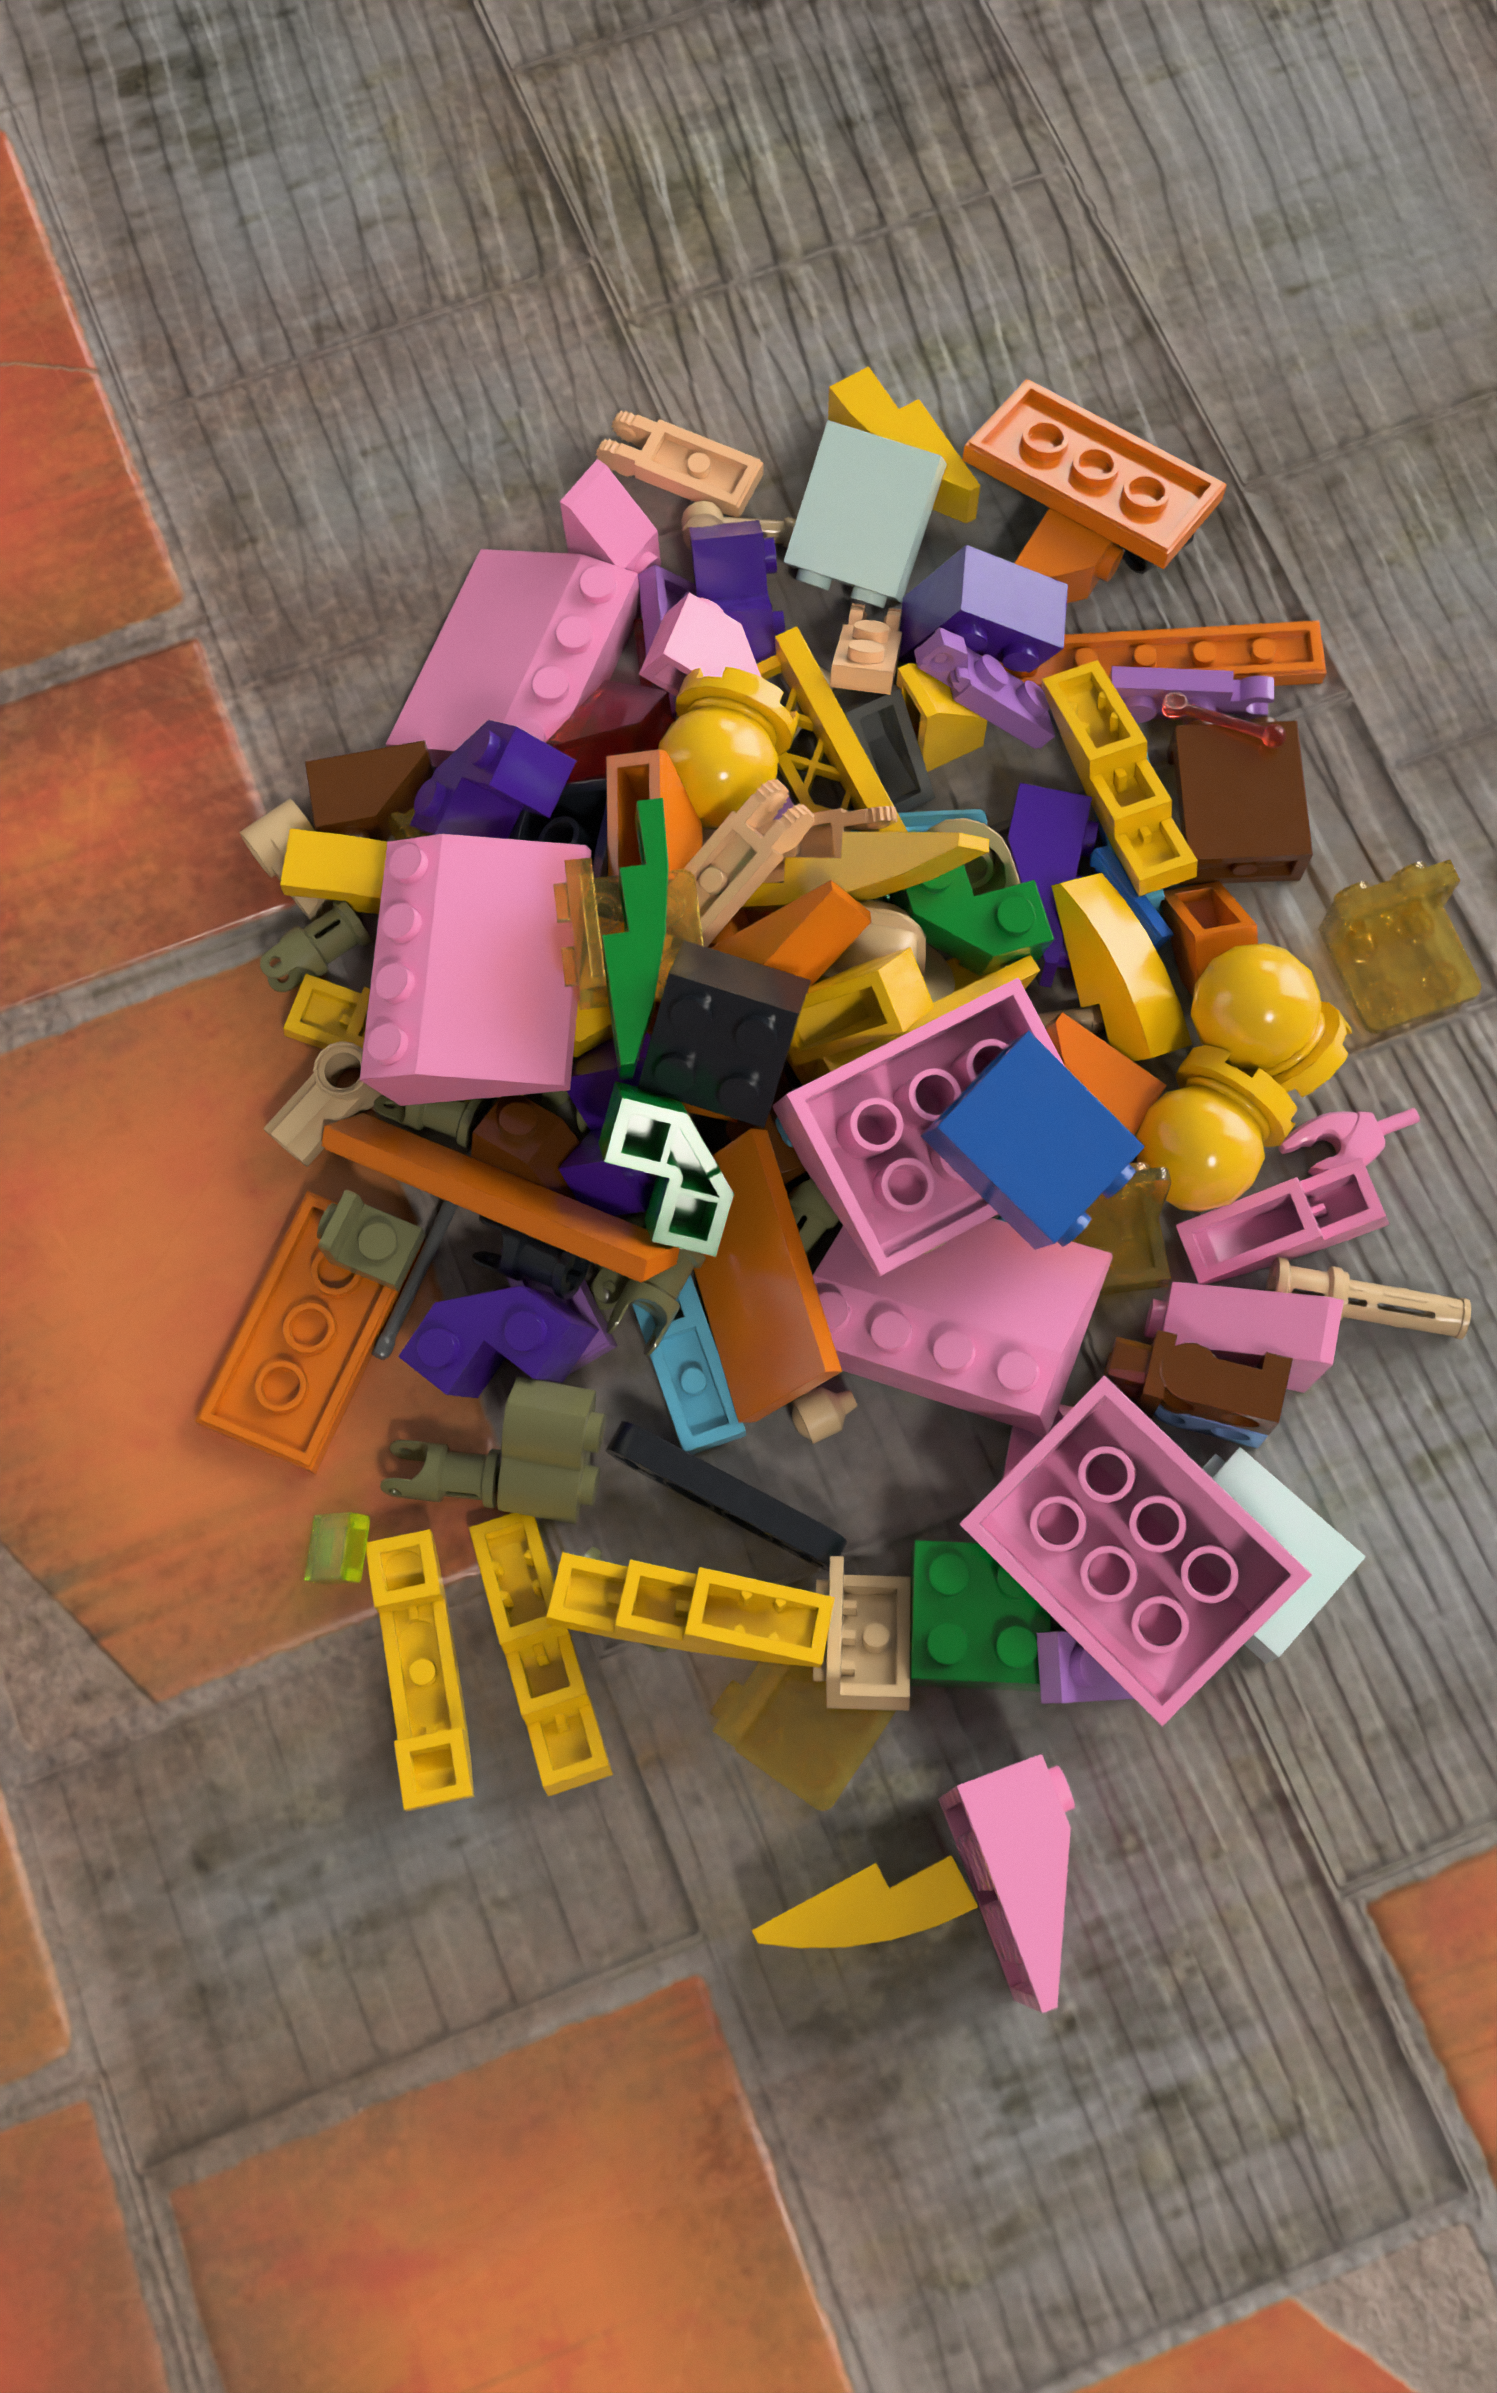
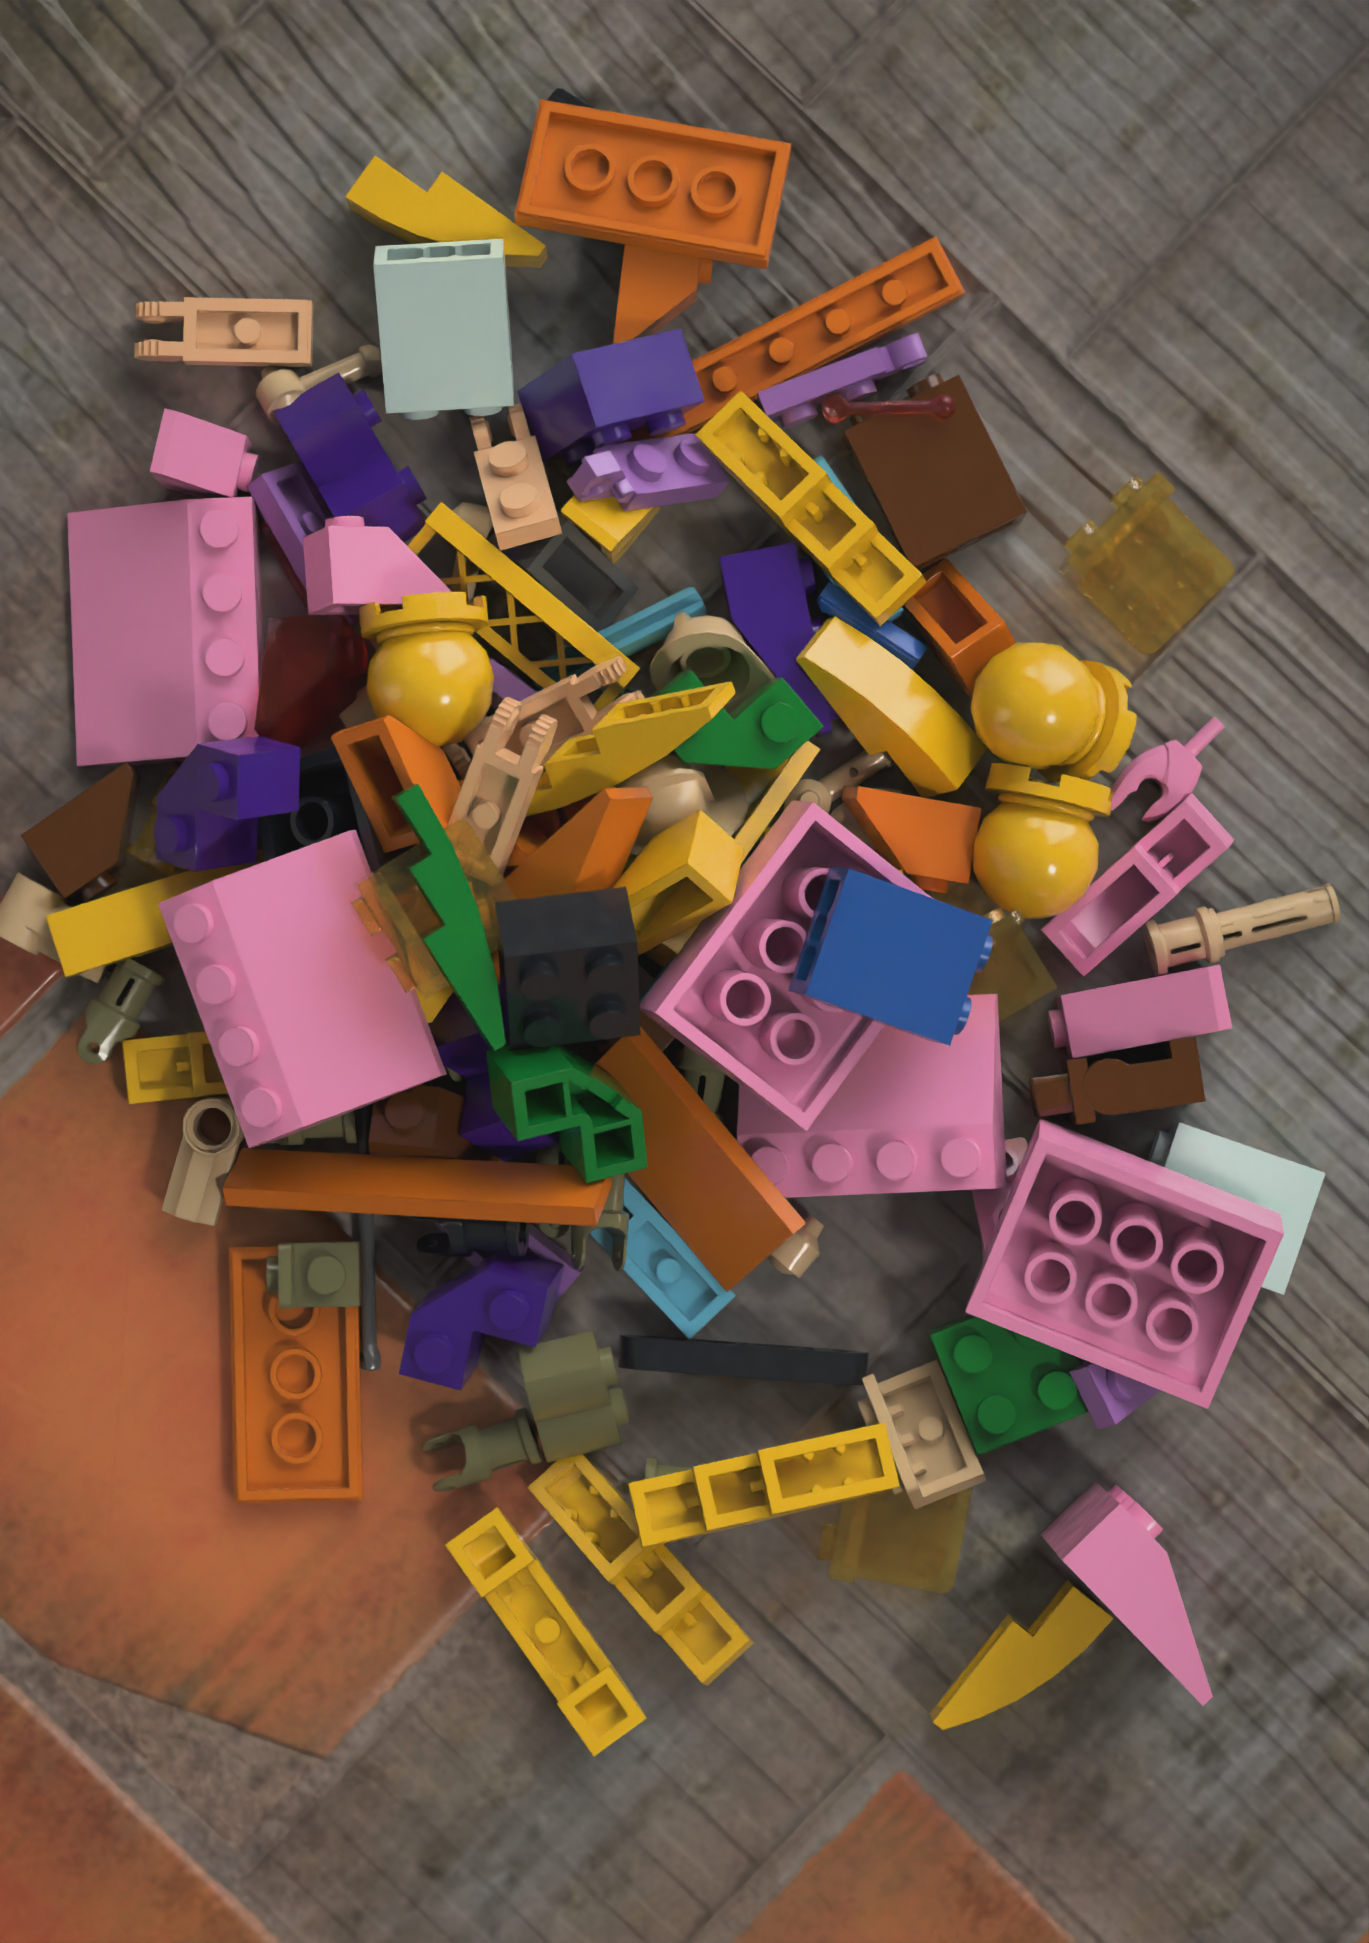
camera: 30 degrees left, 15 degrees up
clear neon green tile [304,1512,370,1584] -> none

